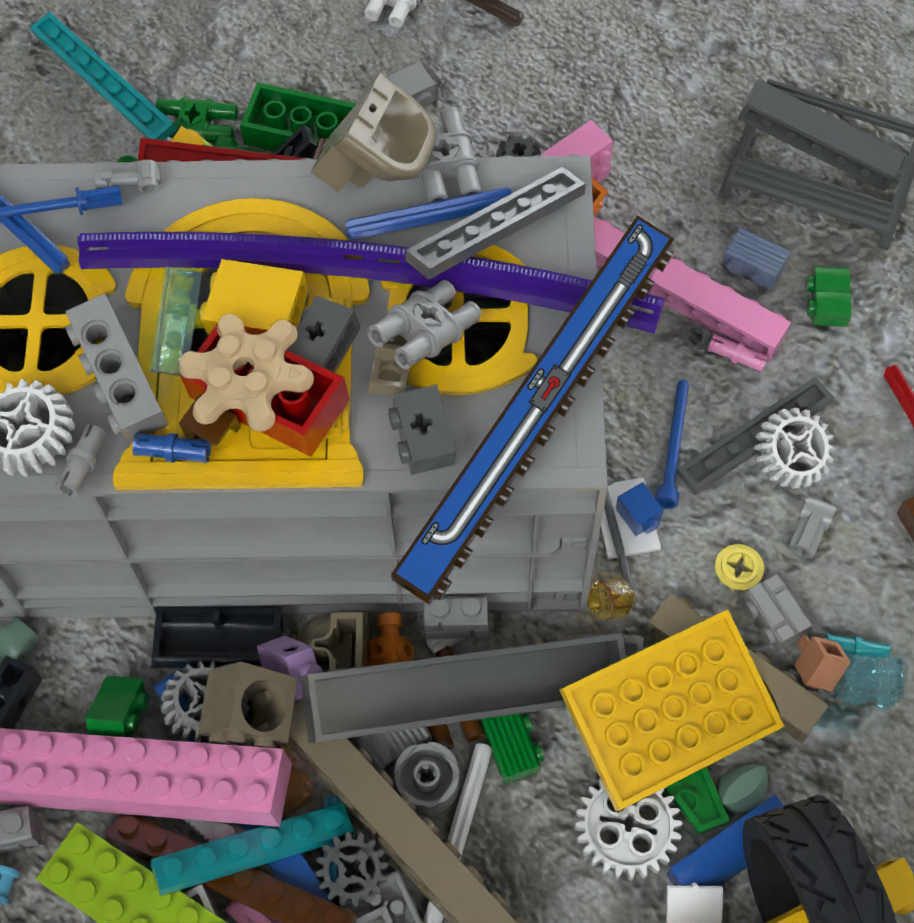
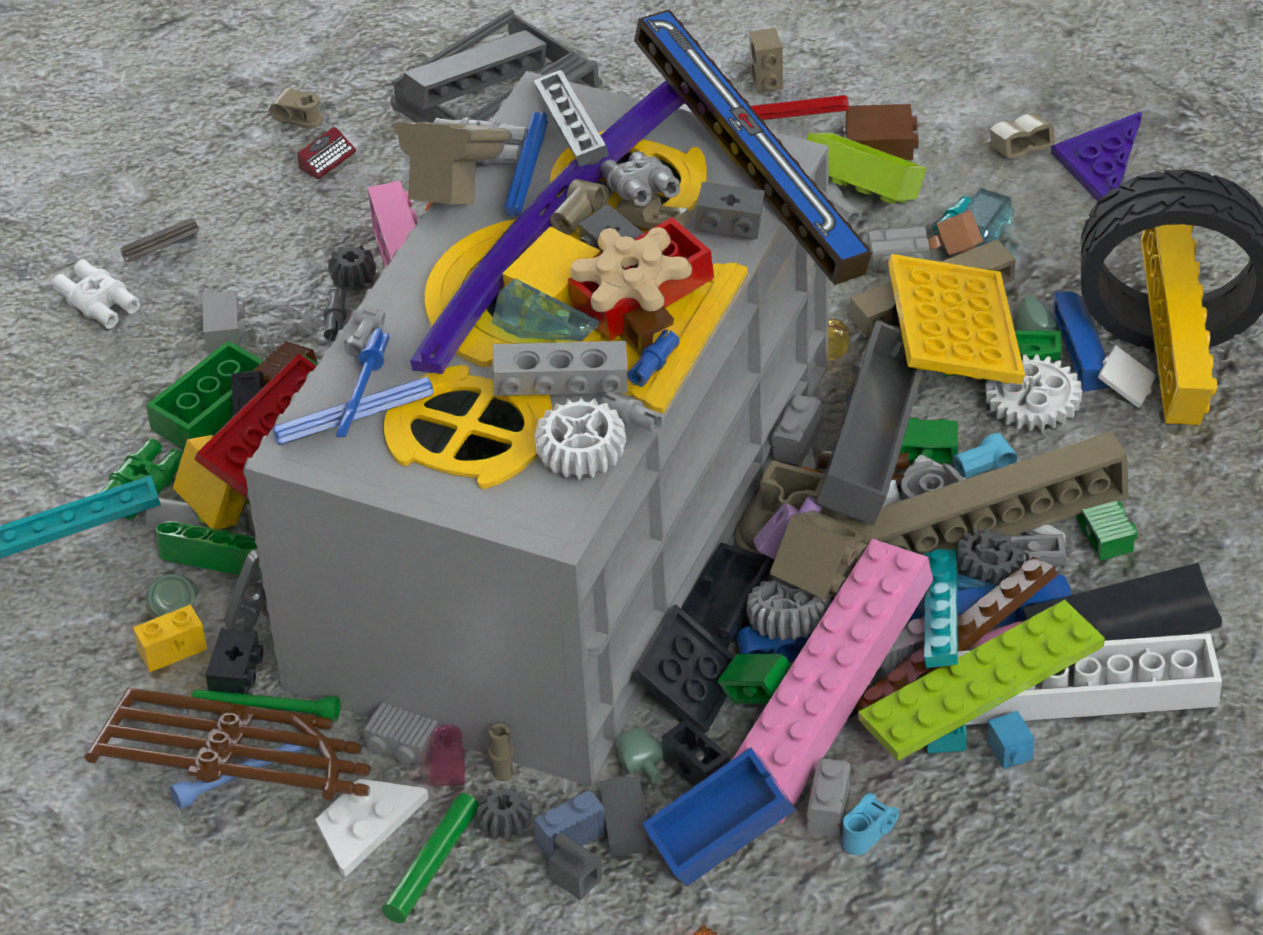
camera: 65 degrees left, 20 degrees down
none -> dark tan piece [269,88,323,129]
none -> slope [297,127,356,179]
none -> dark tan piece [550,179,609,235]
none -> black plate [631,604,735,733]
none -> lime piece [806,133,927,204]
none -> medium azure piece [953,433,1018,479]

